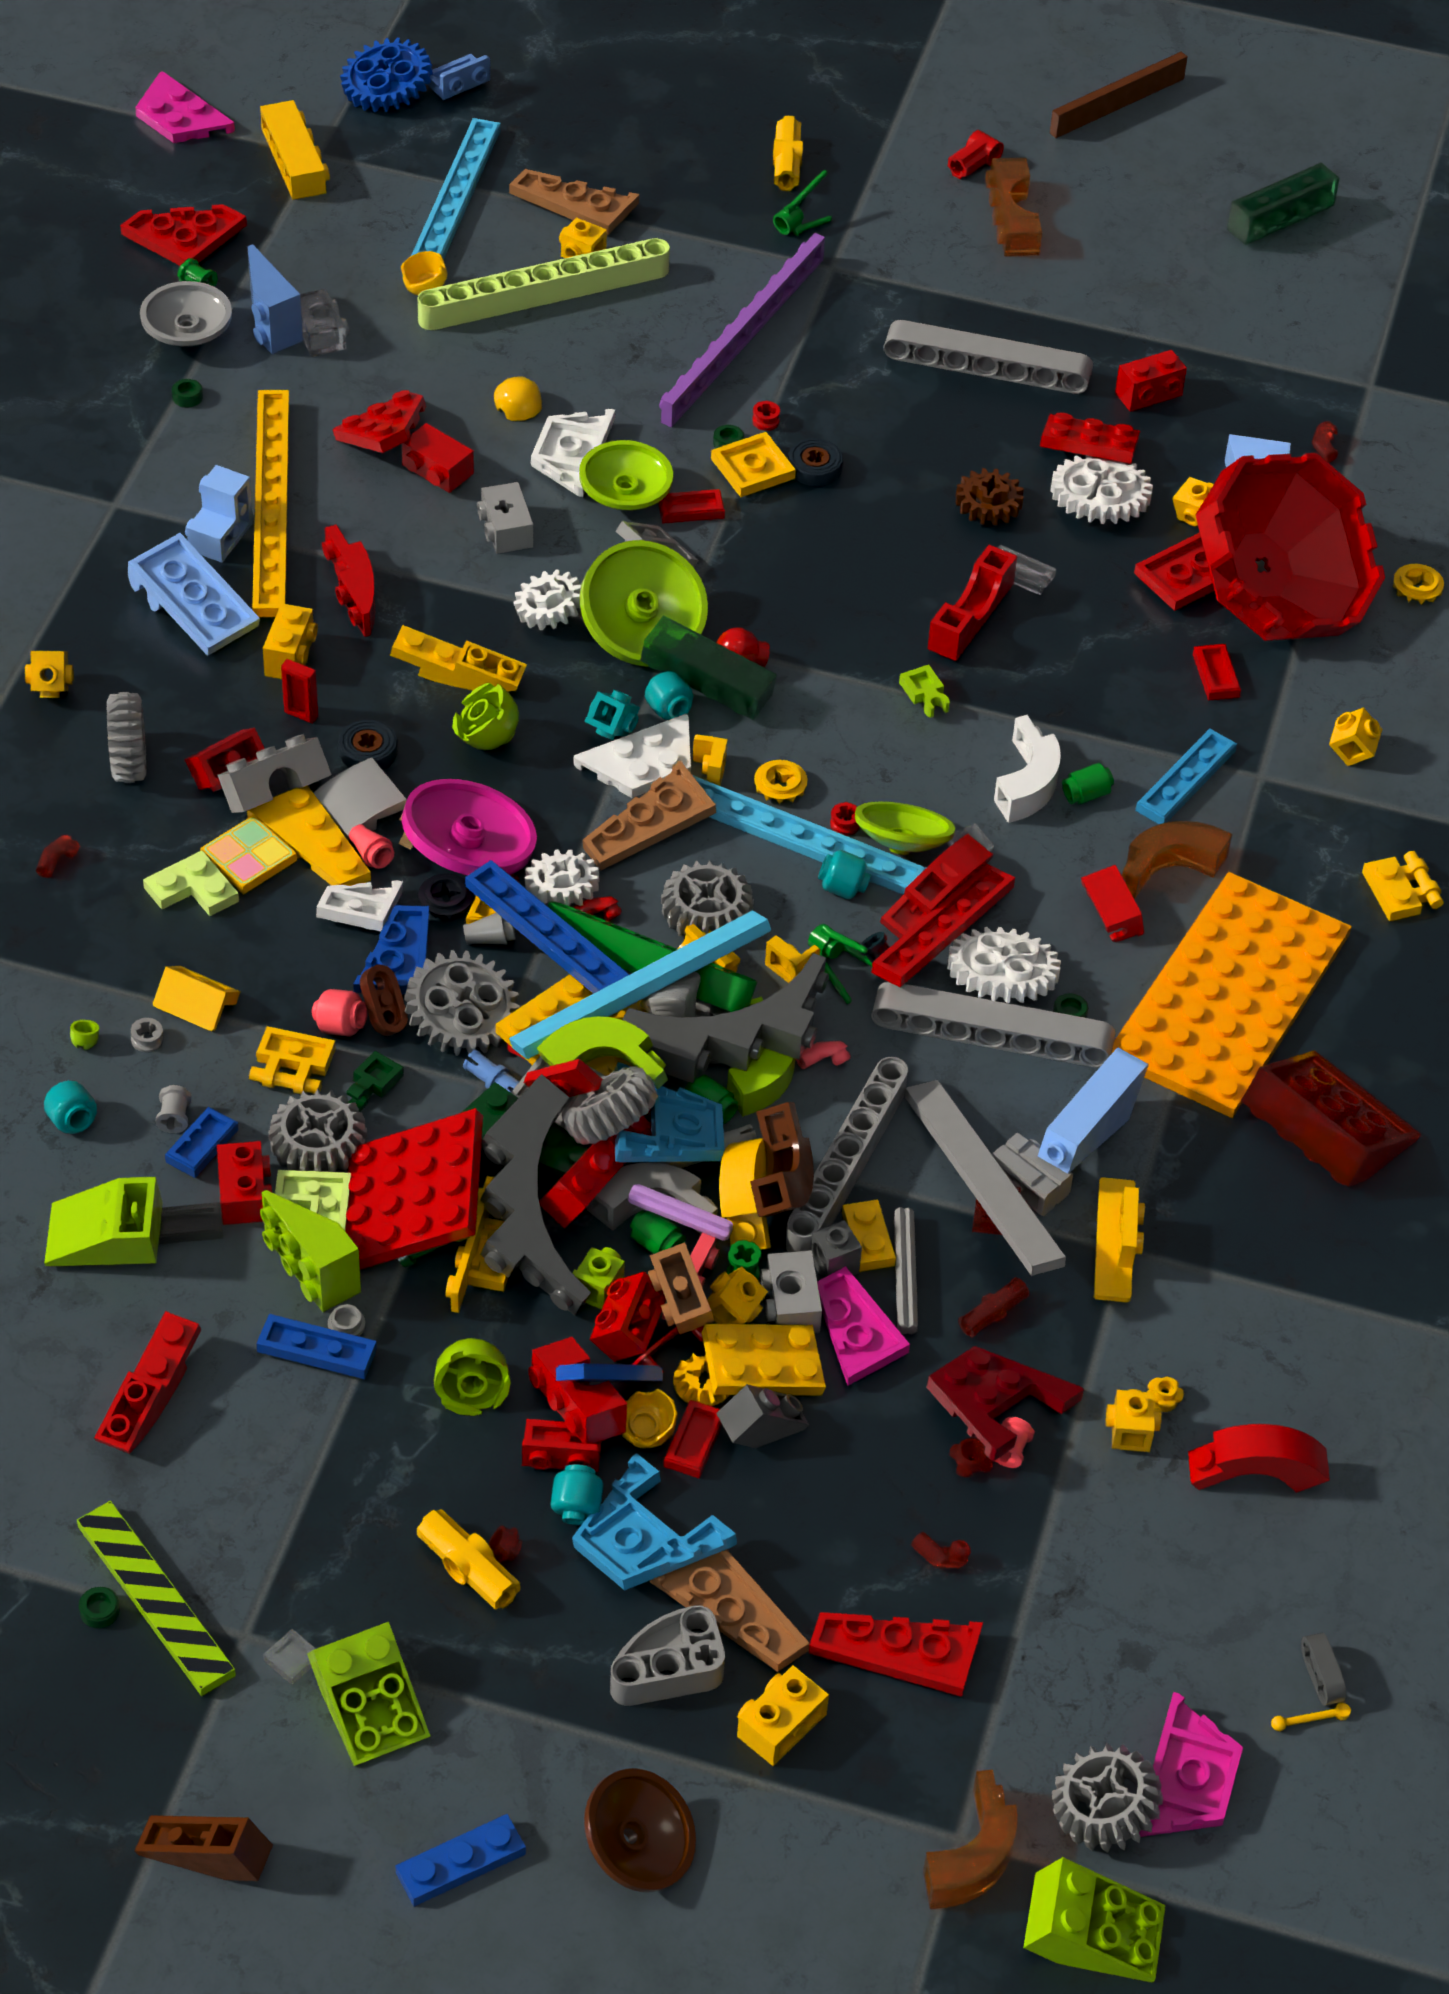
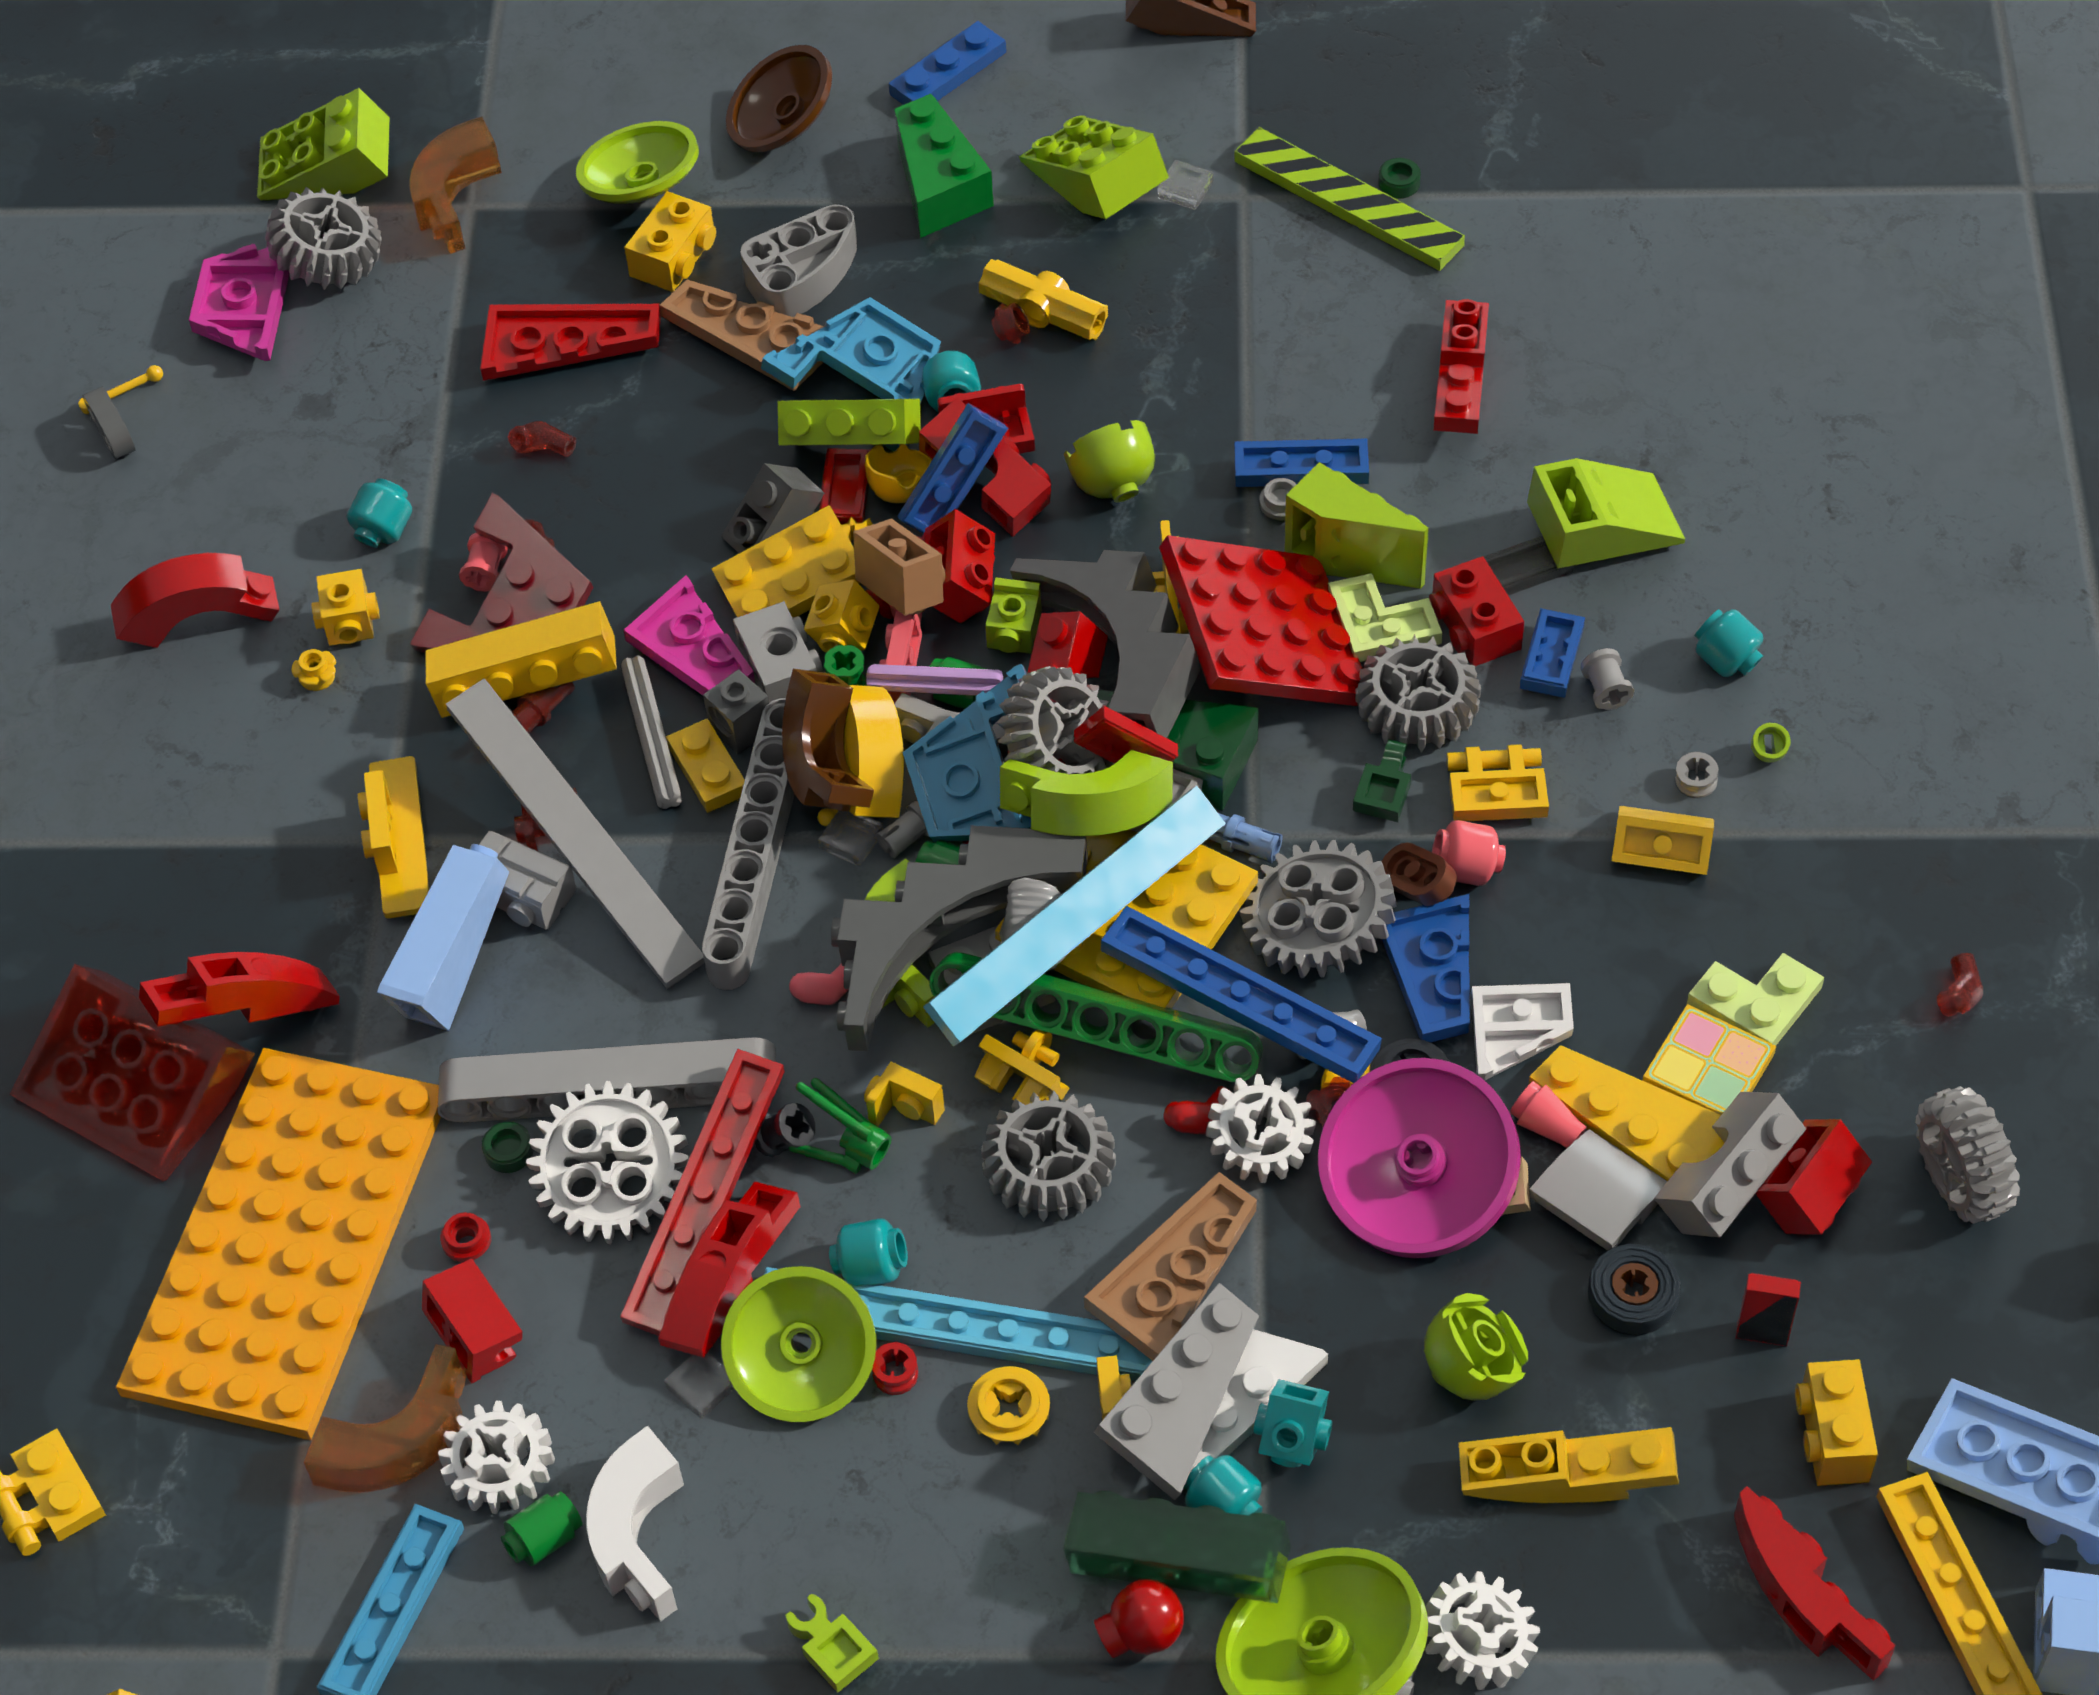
camera: 170 degrees right, 5 degrees up
none -> red slope [139,952,340,1026]
none -> teal head [346,478,413,548]
none -> yellow brick [426,601,617,718]
none -> white gear [438,1400,555,1514]
none -> red plate [440,1212,491,1262]
none -> lime dish [576,121,699,204]
none -> lime arch [777,399,921,445]
none -> green wedge [895,93,994,238]
none -> light grey wing [1093,1283,1259,1500]

